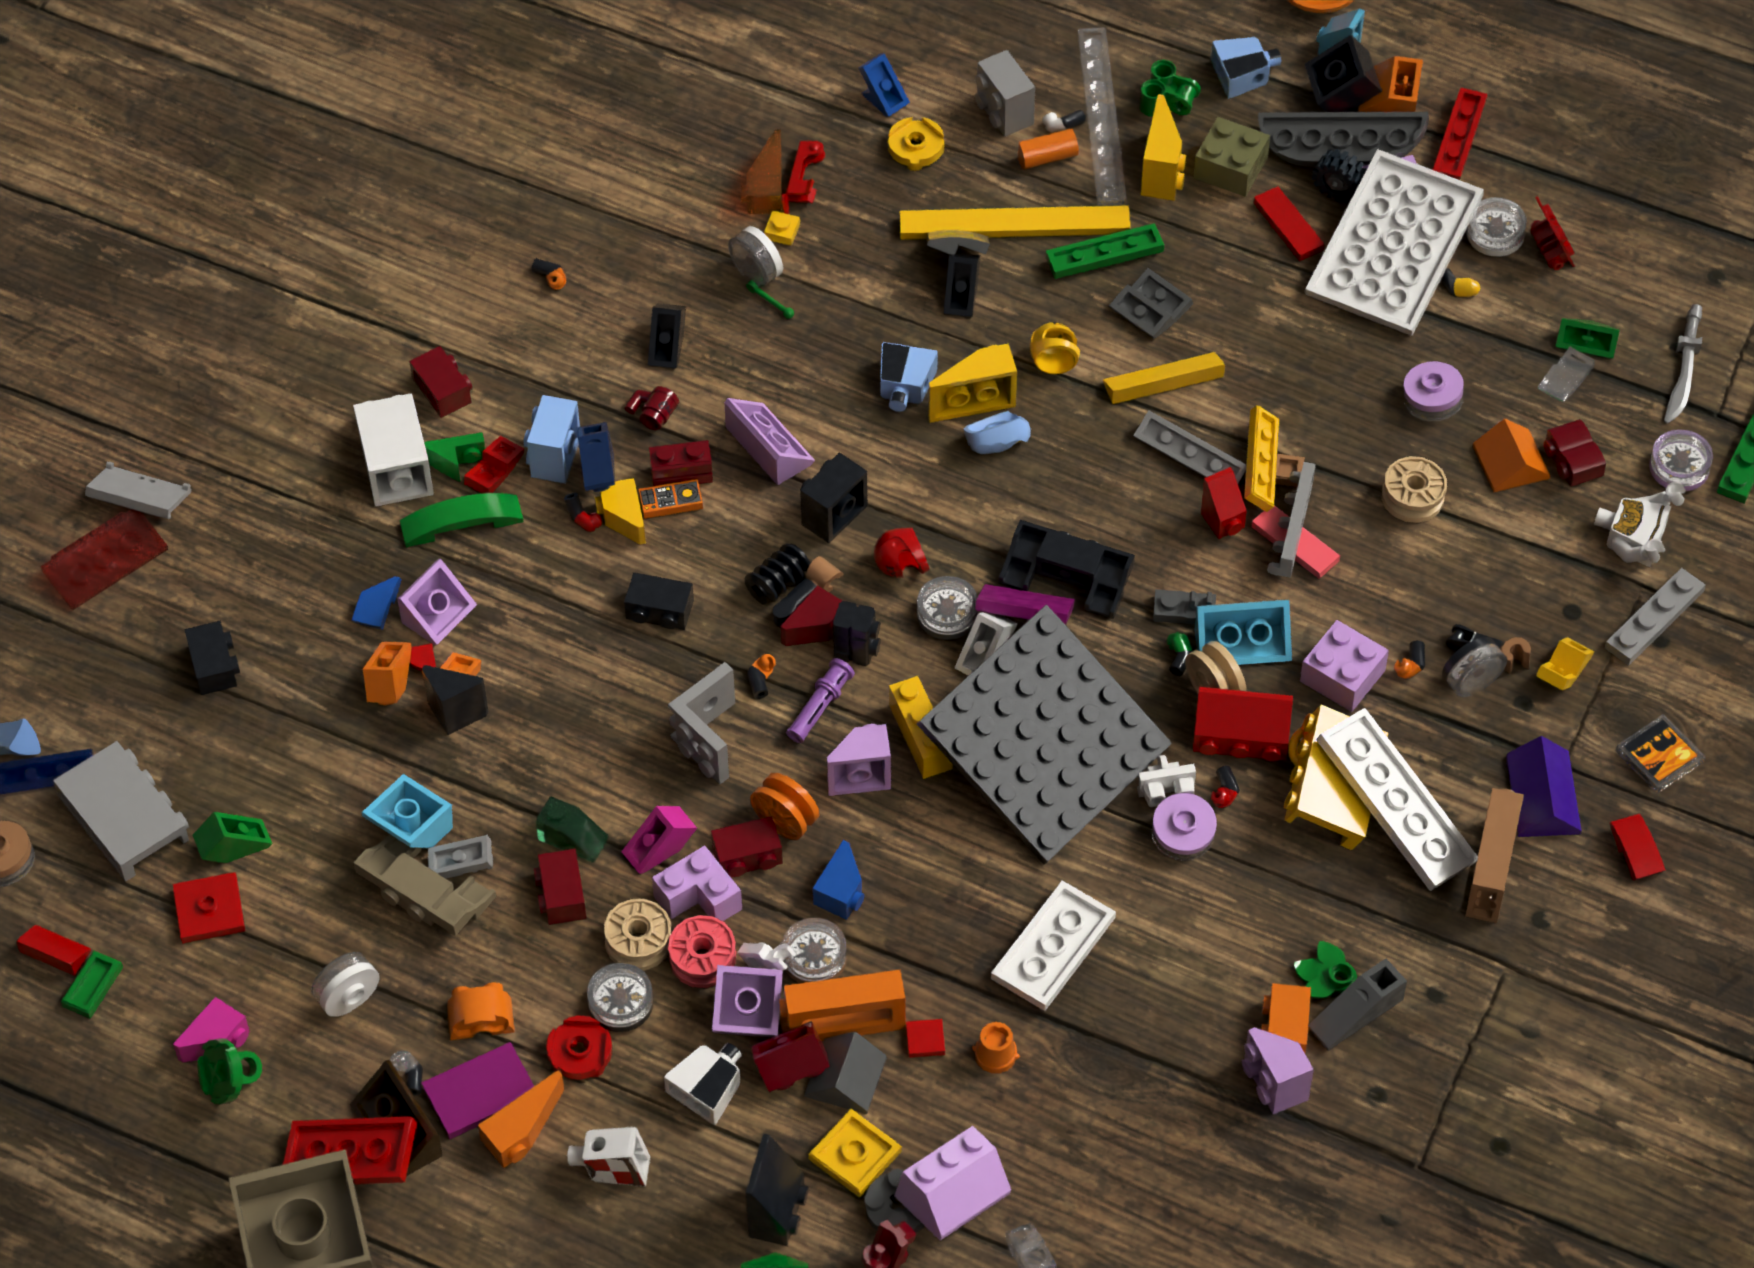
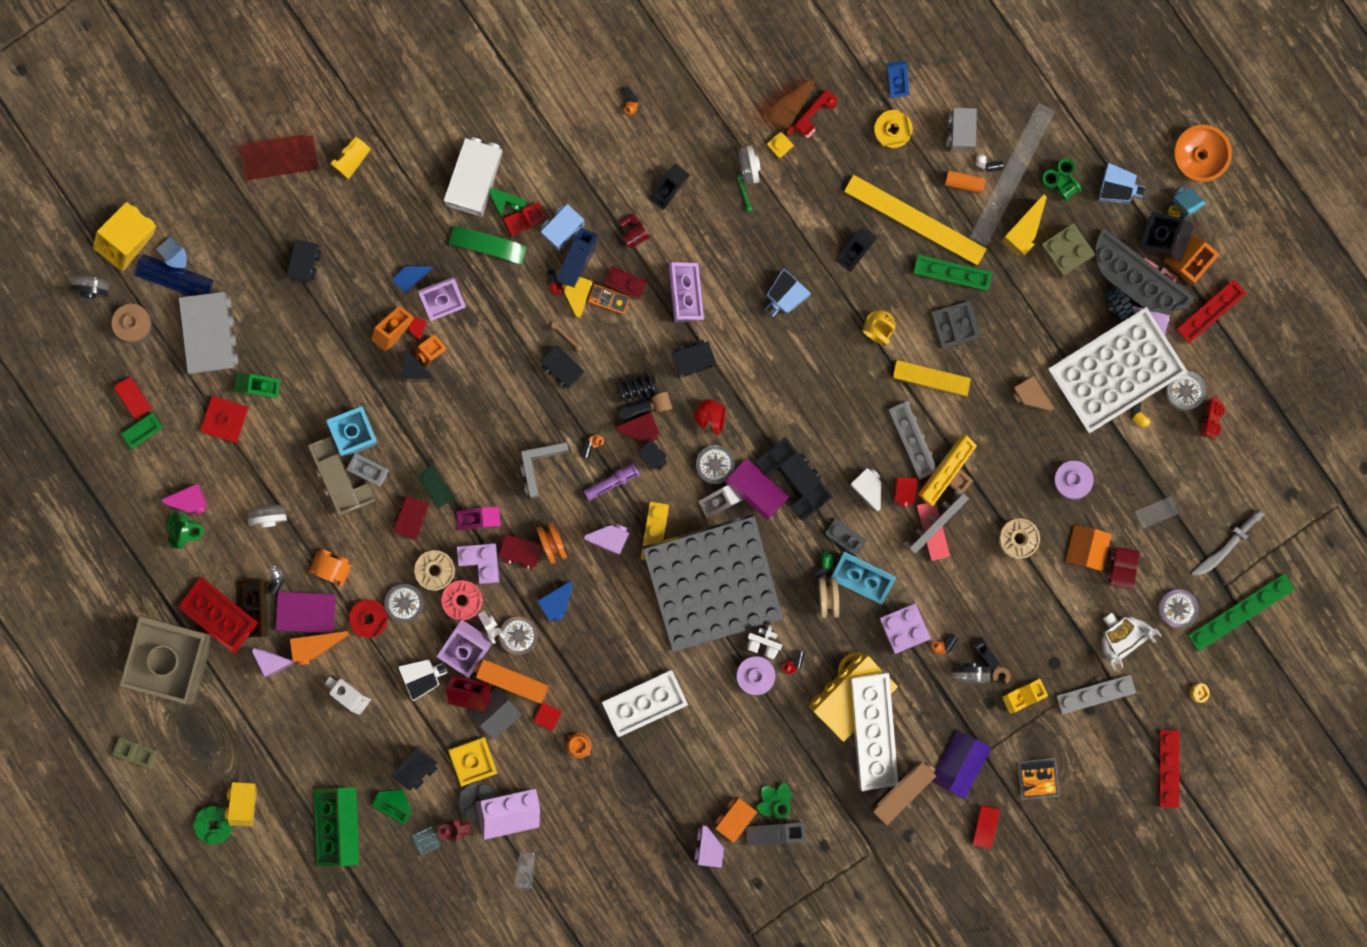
camera: 25 degrees right, 30 degrees up
light grey door [85,461,191,519] -> none
dark red brick [409,346,473,418] -> none
dark grey slope [926,230,990,256] -> none
yellow slope [928,343,1017,423] -> none
light blue piece [964,411,1031,454] -> none
red slope [1193,687,1293,761] -> none
red tile [1253,186,1325,261] -> none
green slope [1556,318,1620,359] -> none
none -> lavender slope [253,648,294,677]
none -> yellow slope [331,137,371,180]
none -> medium nougat hinge [551,322,582,352]
none -> white slope [850,468,881,512]
none -> medium nougat slope [1012,376,1054,412]

